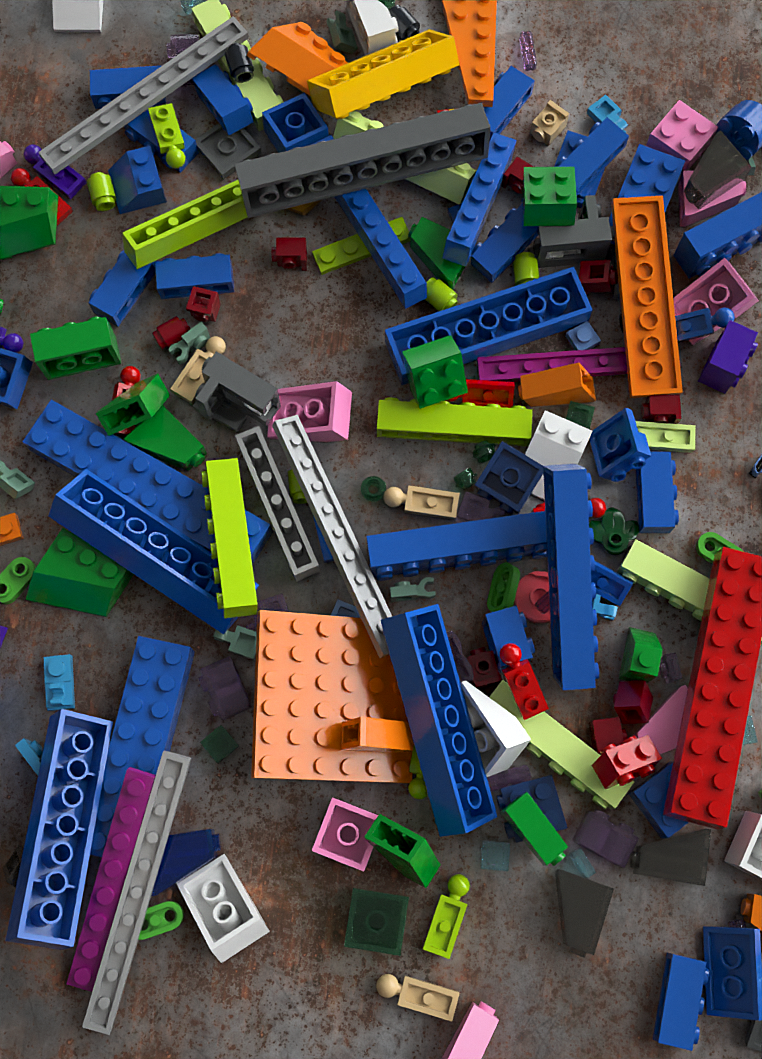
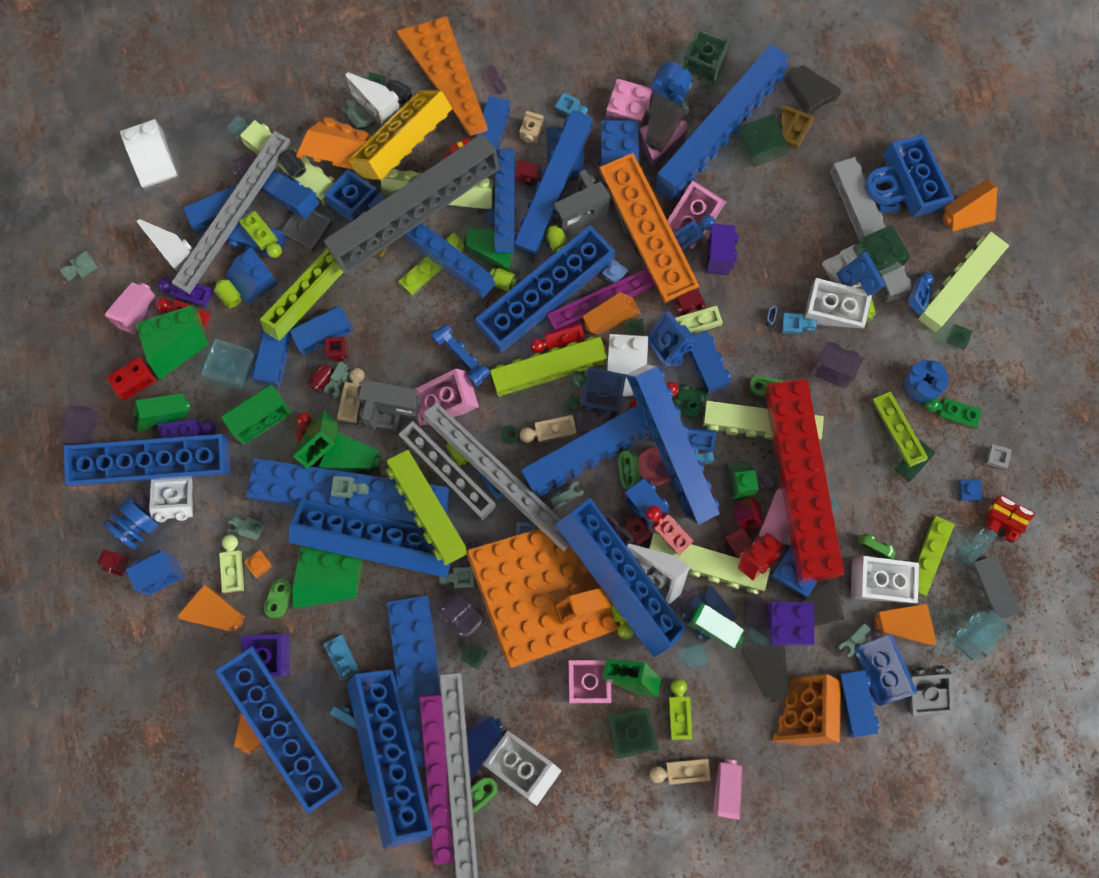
camera: 20 degrees left, 0 degrees up
dark red brick [271,237,307,271] -> none
green brick [402,335,468,409] -> none
green brick [522,167,577,226] -> none
dark red brick [579,260,618,295] -> none
none -> white slope [137,219,193,273]
none -> clear light blue brick [201,339,256,391]
none -> sand green plate [331,476,369,499]
none -> blue plate [430,323,490,387]
none -> dark purple brick [768,602,815,646]
none -> orange wedge [772,674,840,746]
none -> sand green plate [837,624,871,658]

